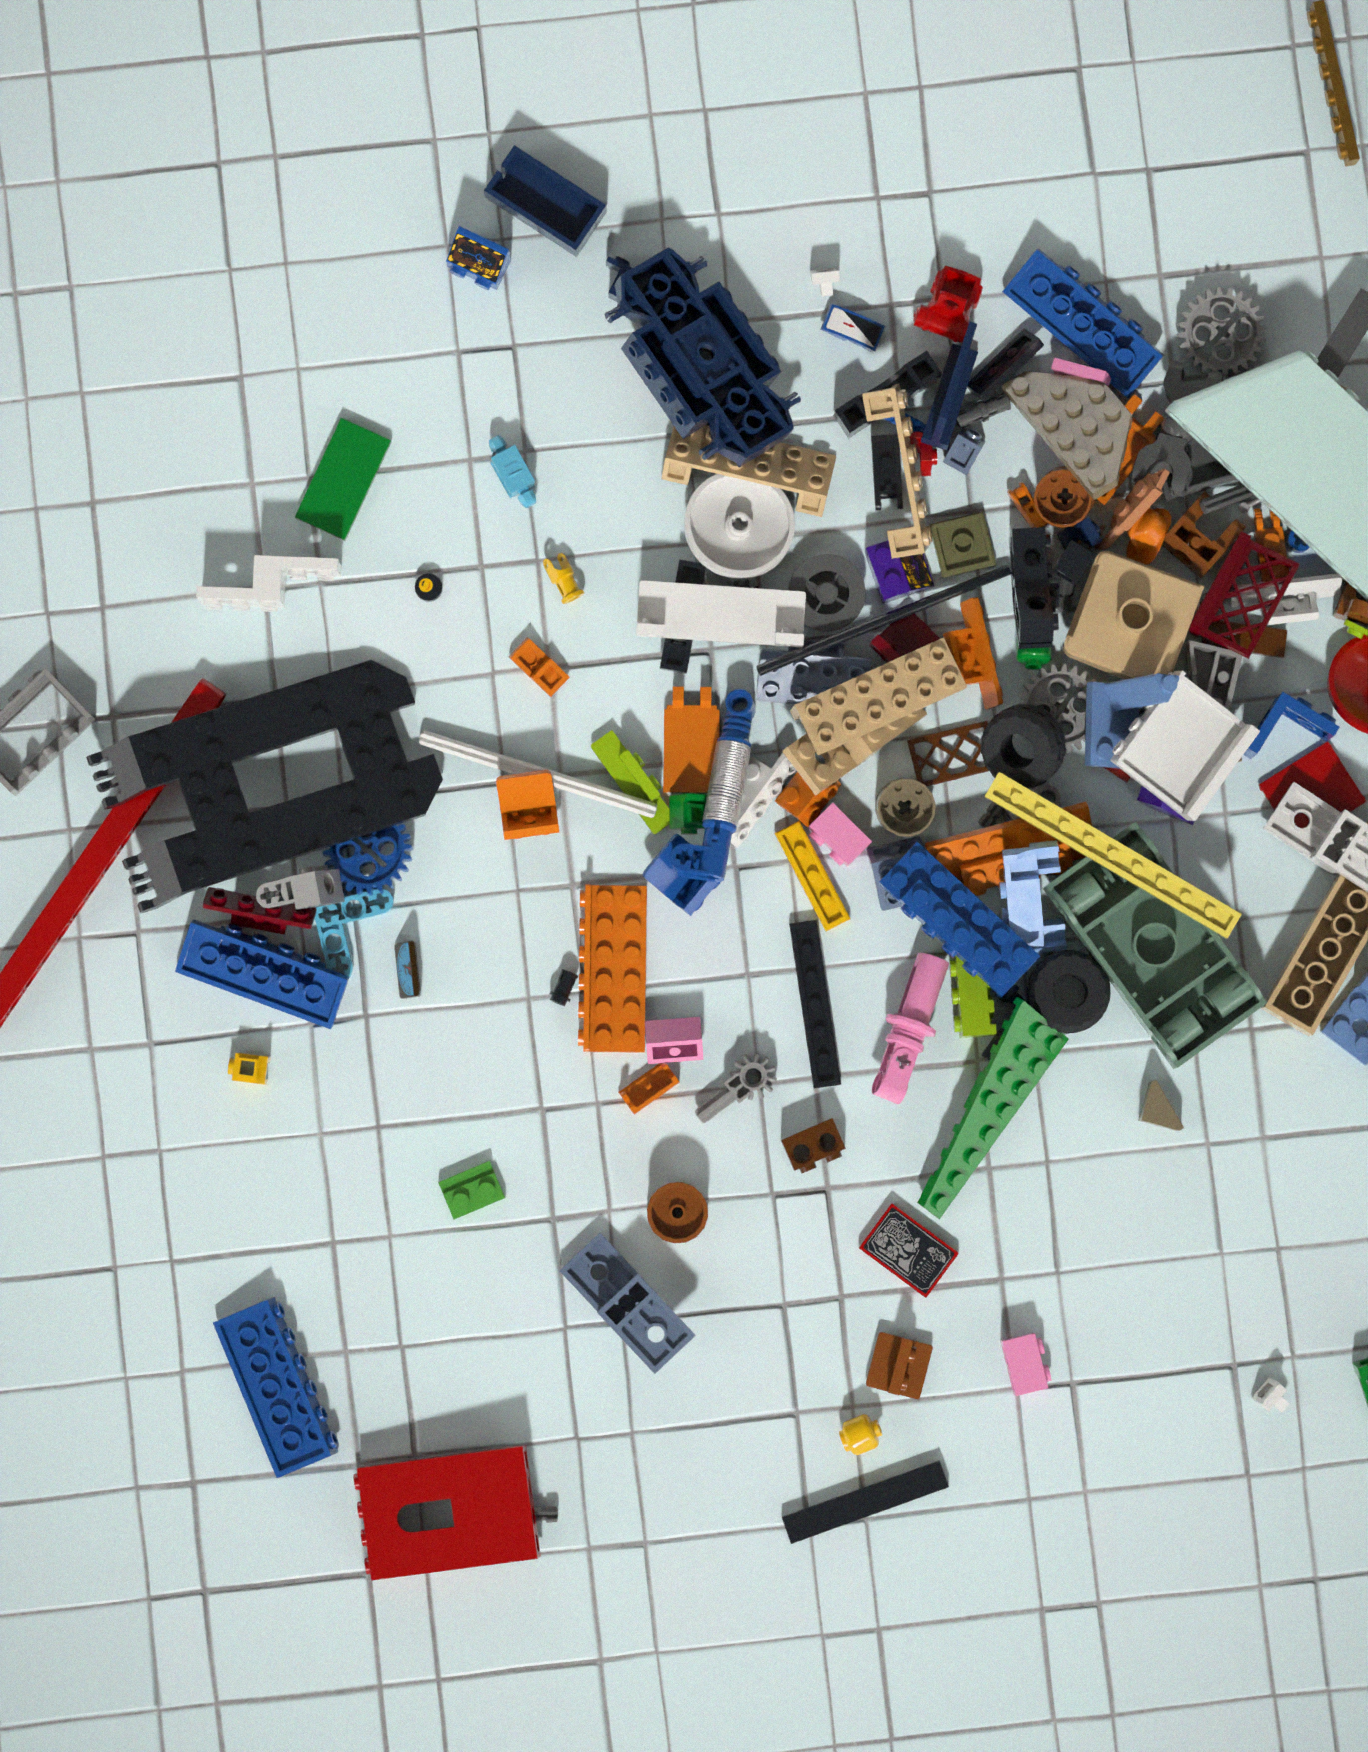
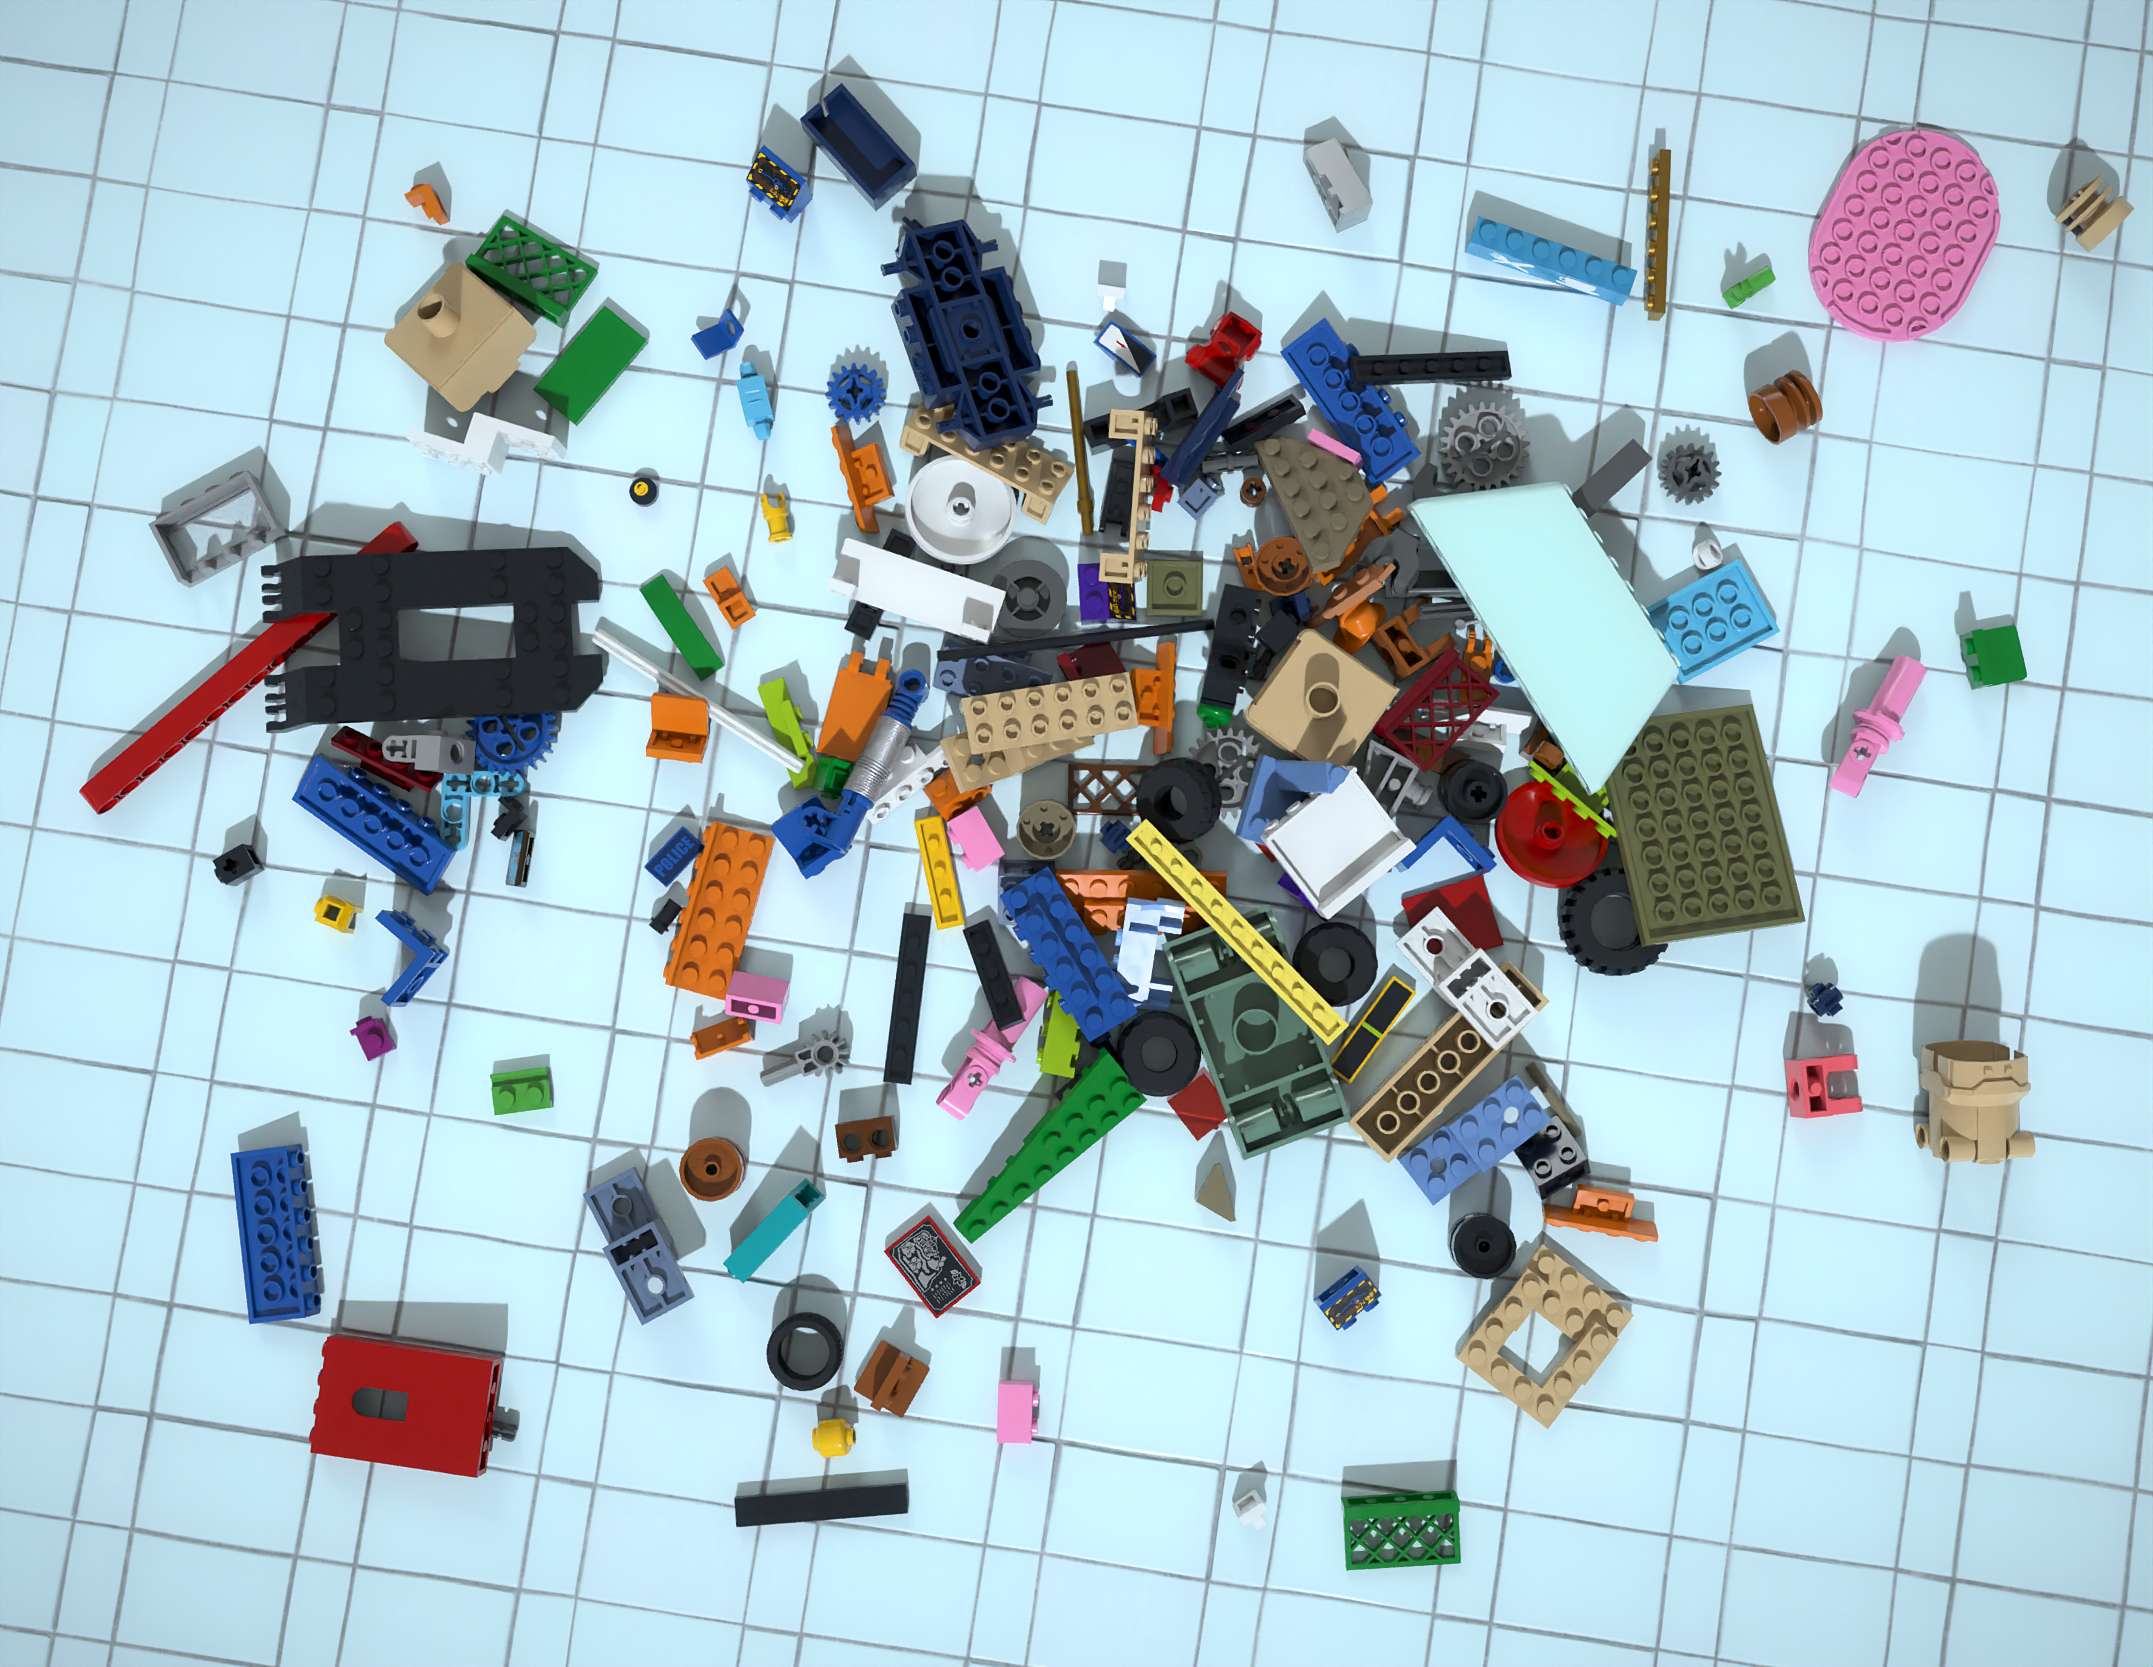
camera: 20 degrees right, 0 degrees up
none -> black brick [212,844,265,886]
none -> magenta bracket [350,1016,397,1061]
none -> blue bracket [375,909,449,1007]
none -> tan piece [384,263,537,412]
none -> orange bracket [404,183,450,226]
none -> green fence [465,215,598,329]
none -> black bracket [491,796,528,842]
none -> green slope [639,574,725,681]
none -> slope [644,827,705,887]
none -> blue bracket [691,308,744,360]
none -> teal slope [723,1178,826,1283]
none -> black tyre [766,1312,844,1391]
none -> blue gear [825,363,887,425]
none -> orange bracket [831,425,895,534]
none -> black tile [962,919,1026,1032]
none -> pearl gold bar [1066,370,1094,536]
none -> dark blue gear [1099,819,1132,854]
none -> clear red piece [1167,1073,1227,1141]
none -> reddish brown bush [1240,478,1266,508]
none -> black tyre [1292,922,1378,1007]
none -> light grey wedge [1303,137,1373,233]
none -> slope [1313,1265,1382,1331]
none -> black tile [1330,976,1416,1084]
none -> black tile [1347,351,1512,386]
none -> light grey wheel [1402,777,1434,812]
none -> black wheel [1437,758,1508,825]
none -> dark azure brick [1465,216,1637,306]

